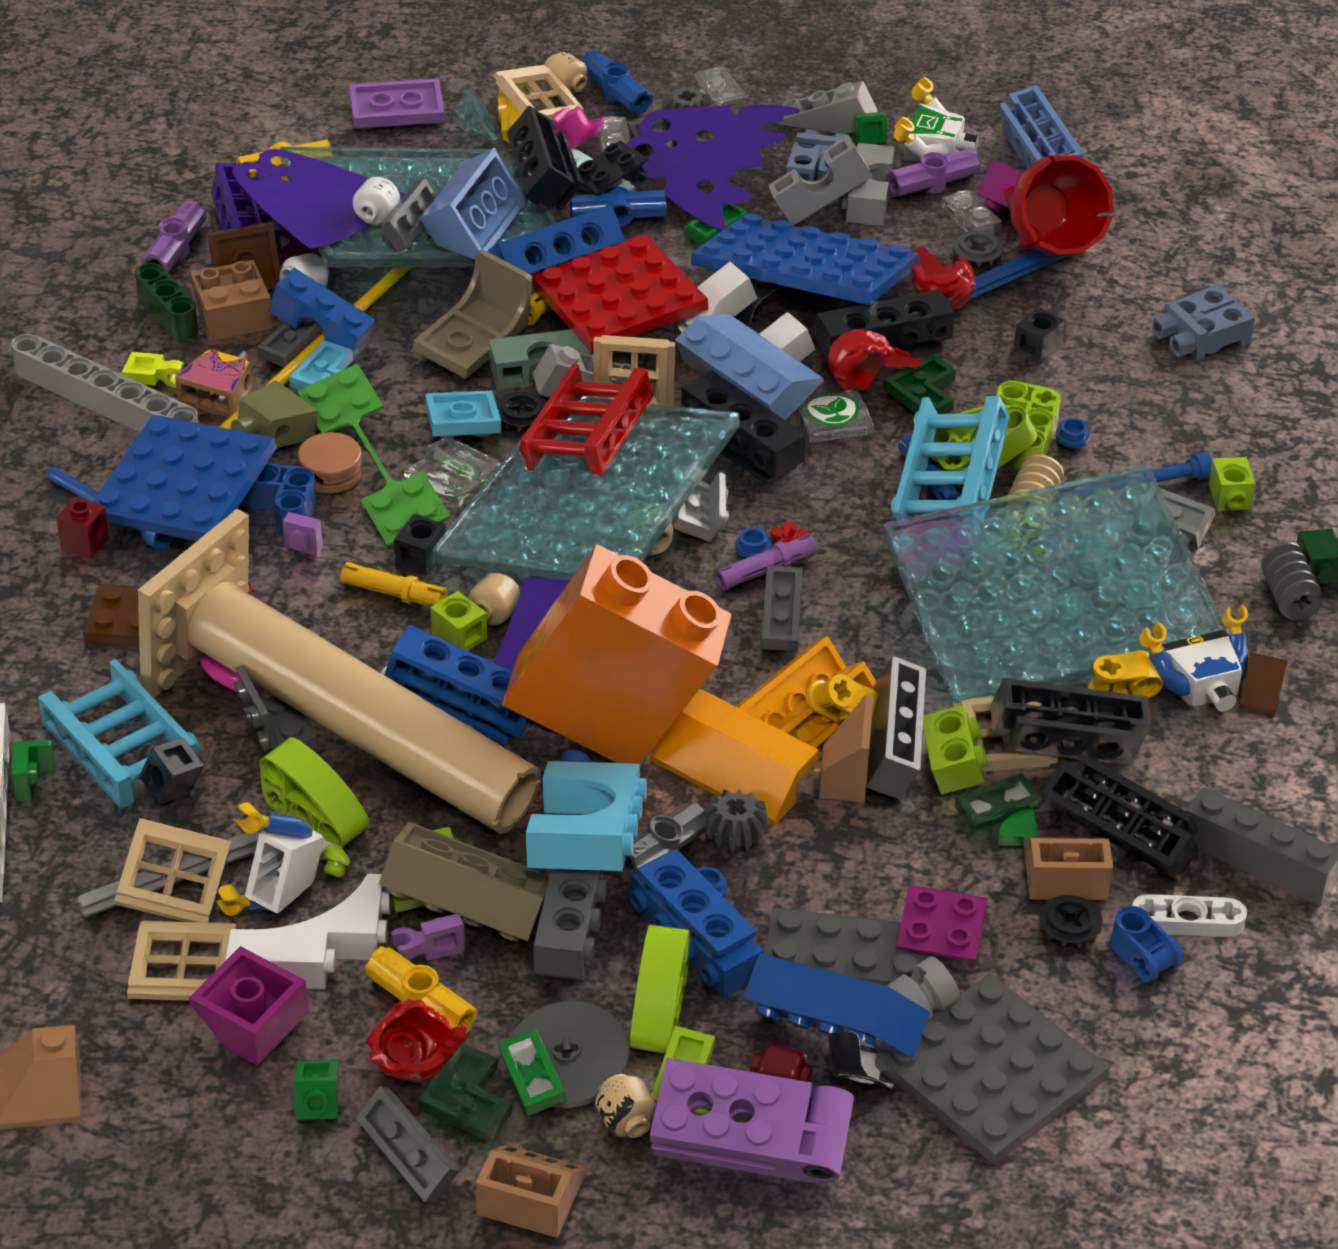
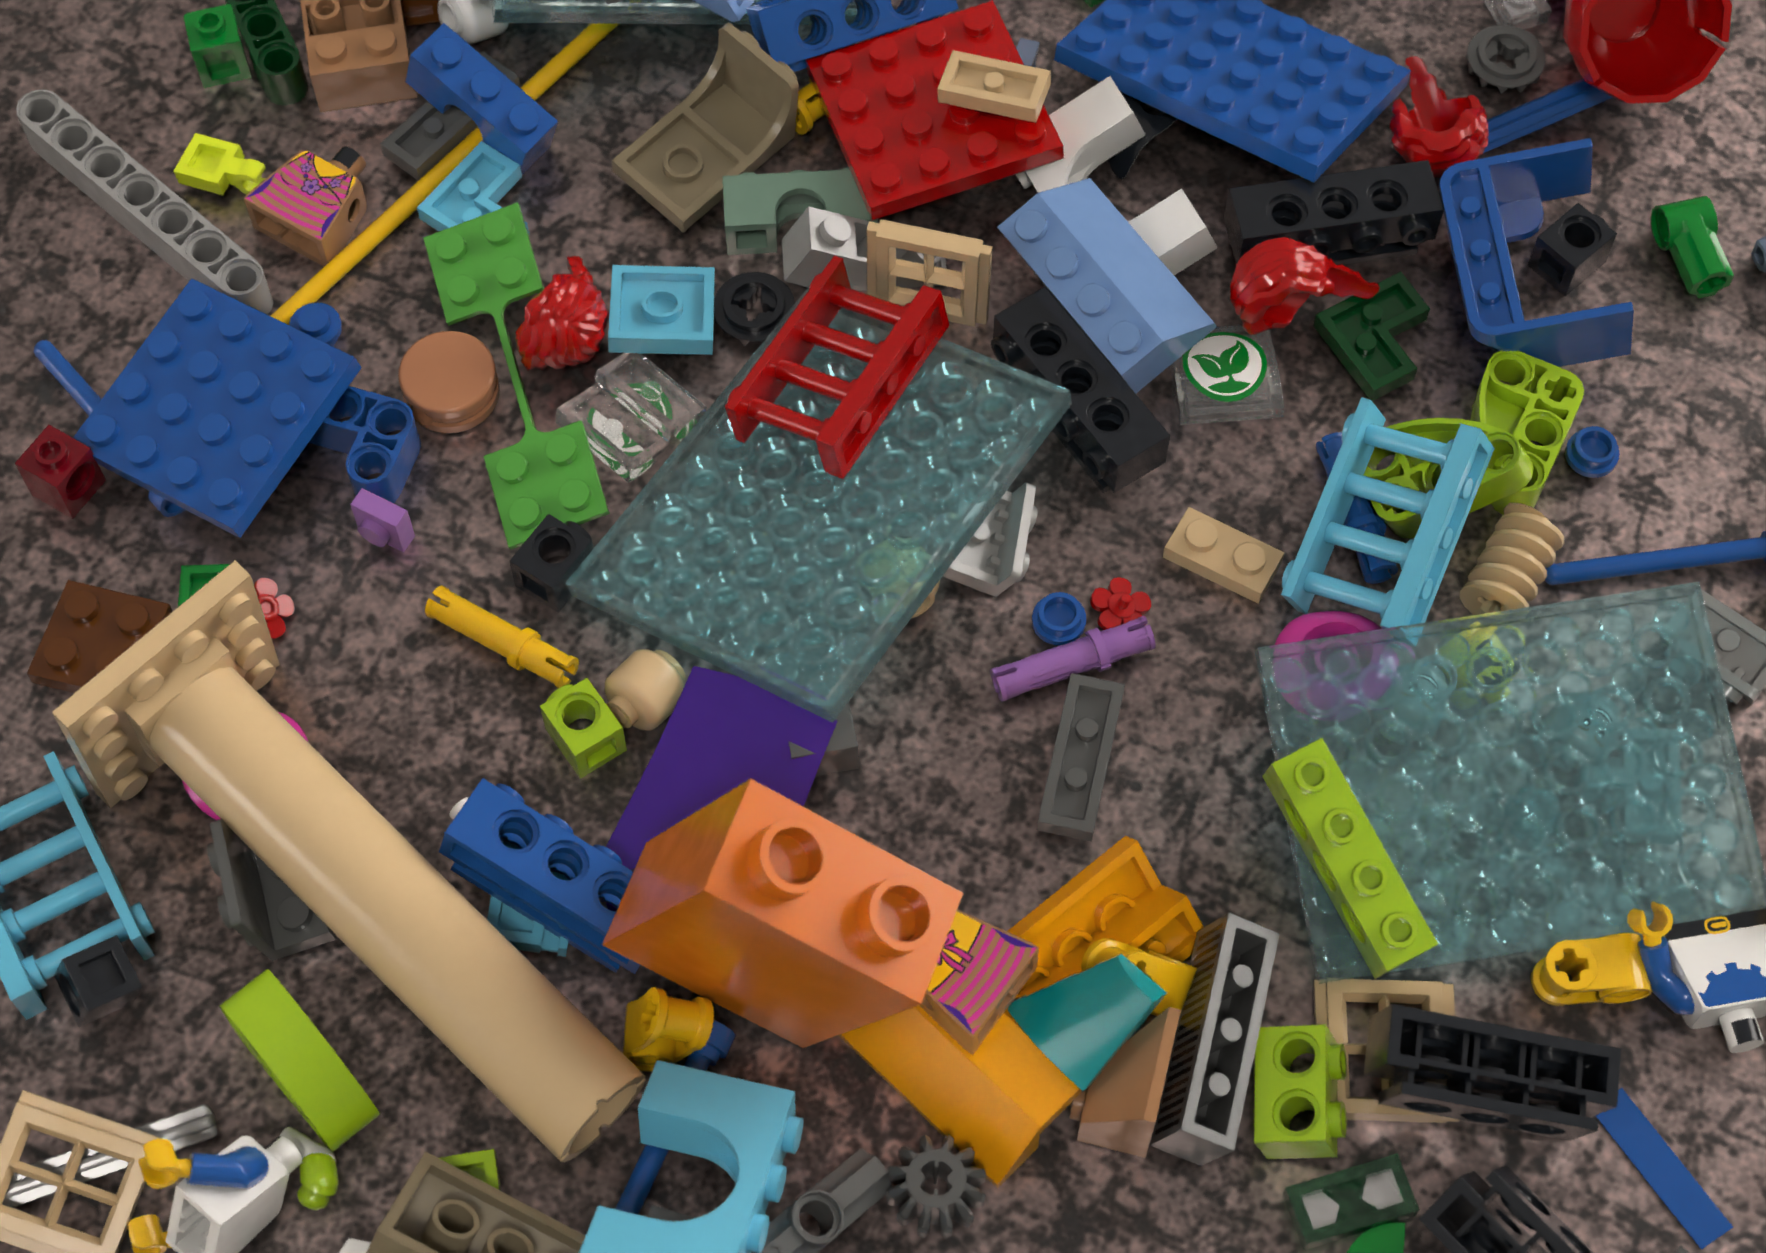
camera: 10 degrees right, 20 degrees up
olive torso [231,380,318,448] -> none
none -> green bracket [184,4,252,89]
none -> red hair [515,256,609,371]
none -> yellow piece [623,987,714,1072]
none -> torso [919,909,1039,1055]
none -> tan plate [937,50,1051,123]
none -> teal slope [1007,954,1167,1091]
none -> tan plate [1163,507,1285,604]
none -> lime brick [1262,738,1438,979]
none -> blue windscreen [1440,138,1634,367]
none -> blue sticker [1595,1087,1733,1250]
none -> green piece [1651,196,1734,299]

